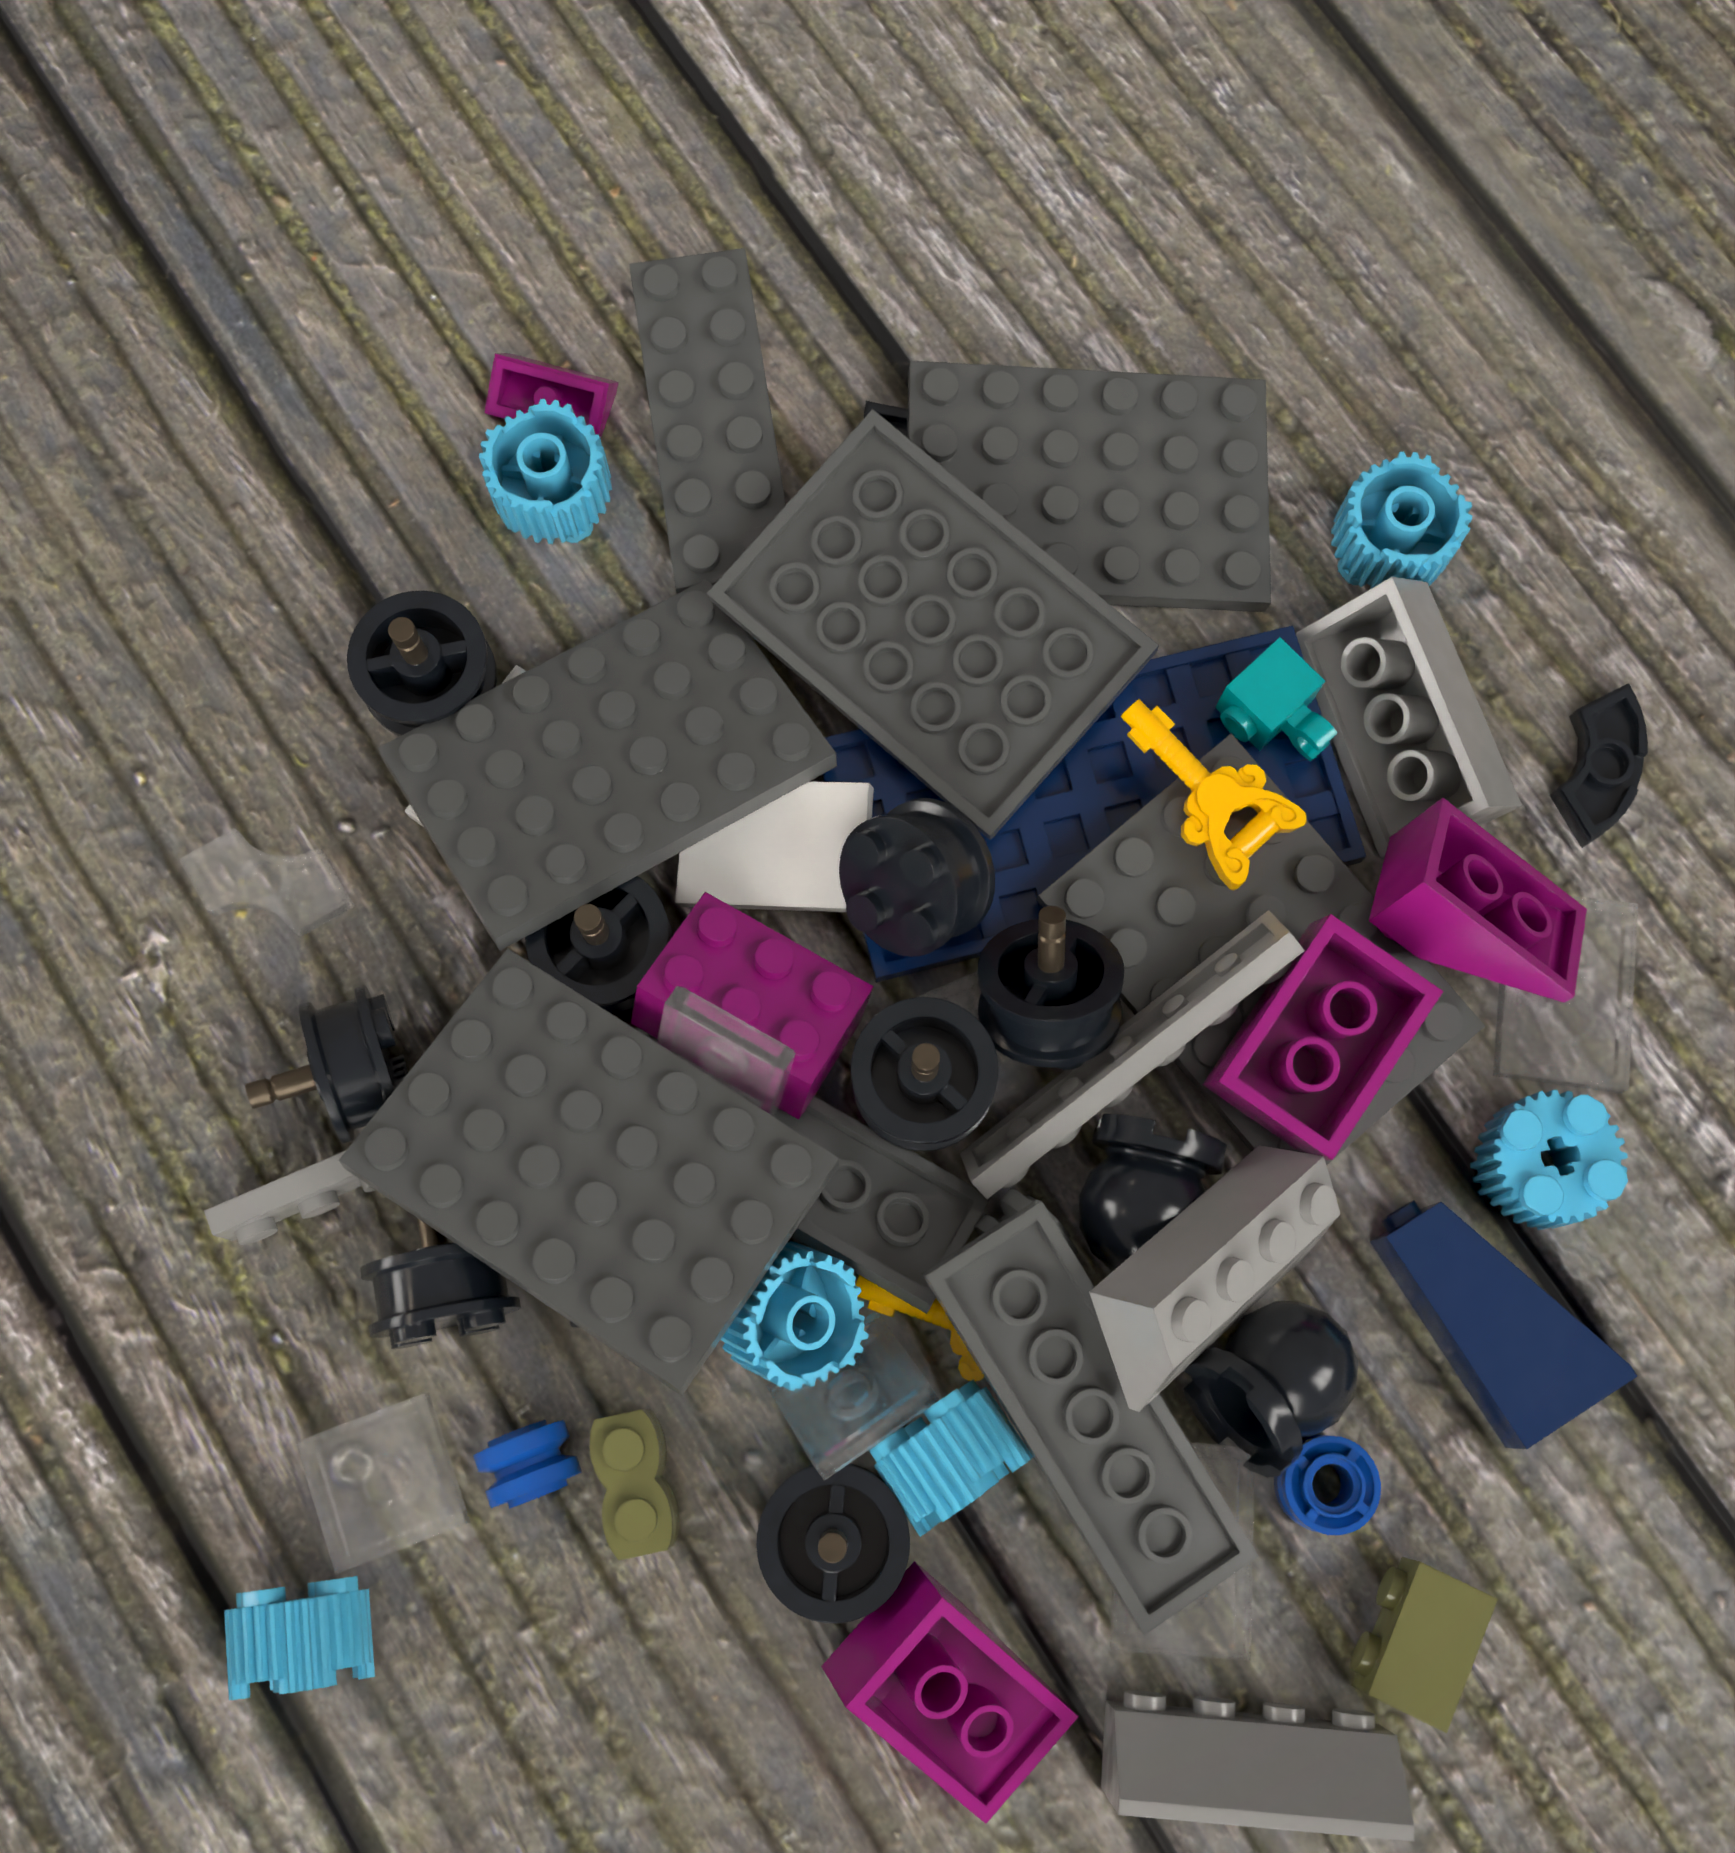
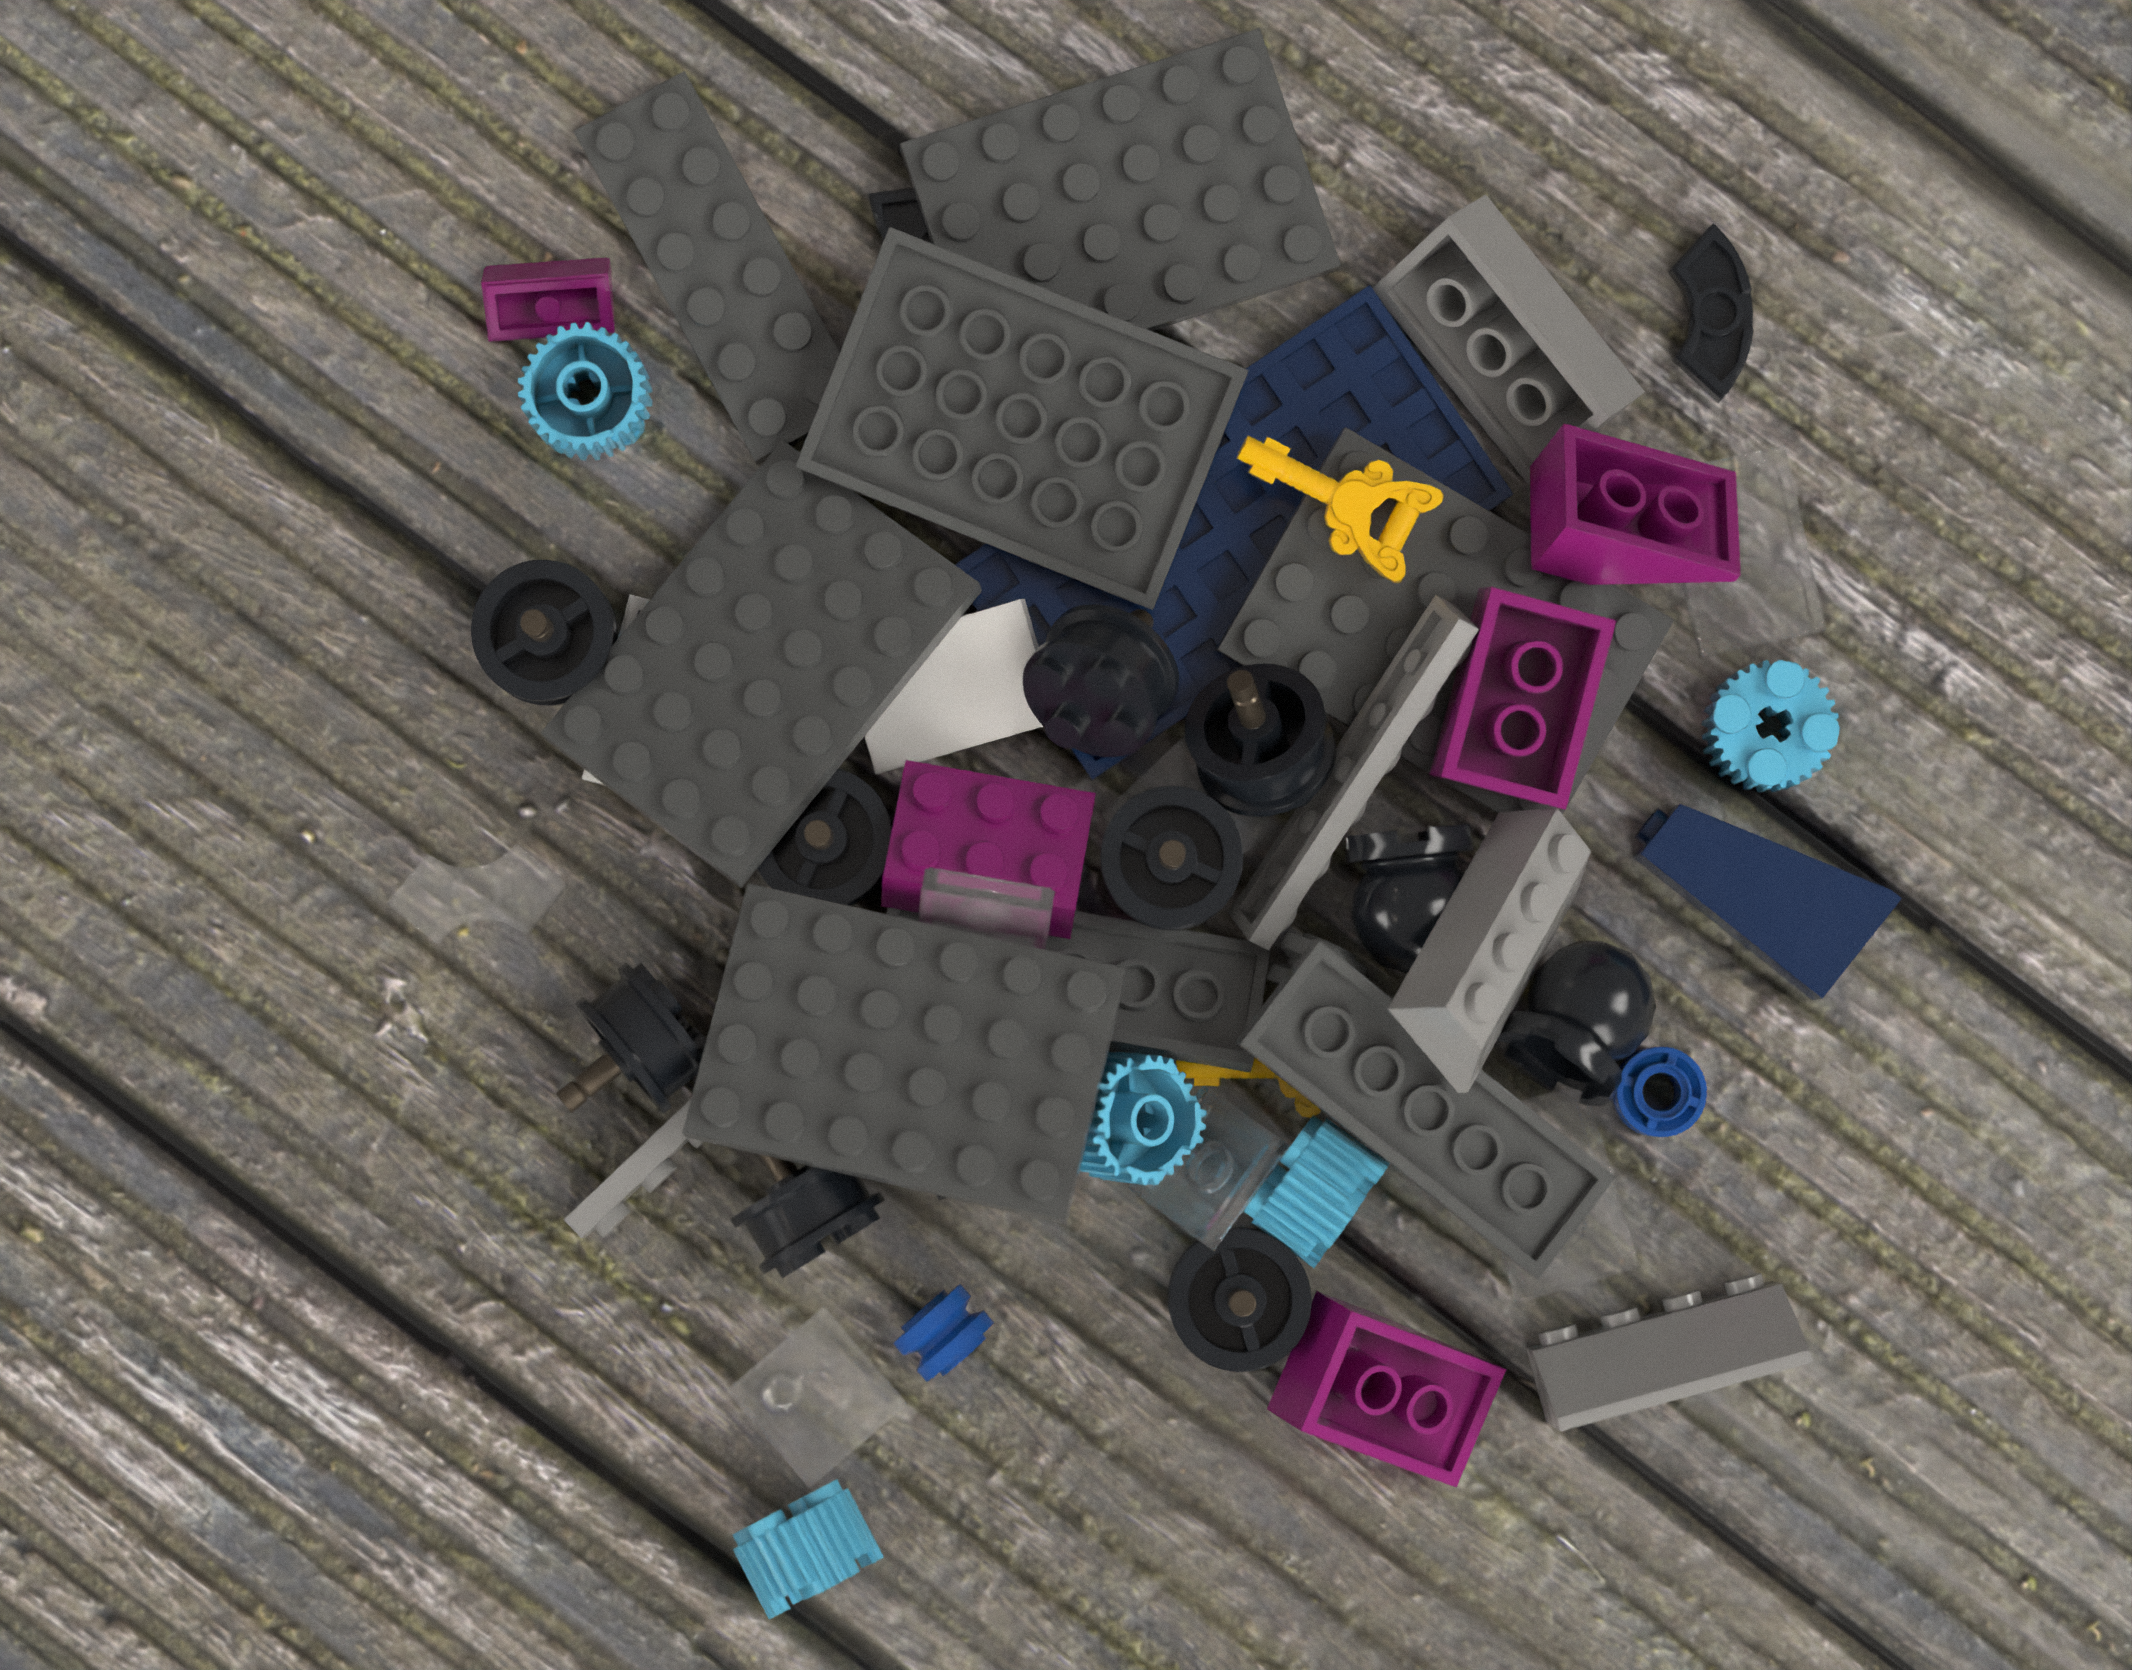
camera: 20 degrees left, 10 degrees up
olive brick [589,1409,679,1561] -> none
teal brick [1215,637,1338,762] -> none
medium azure brick [1331,451,1473,589] -> none
olive brick [1350,1557,1498,1733] -> none

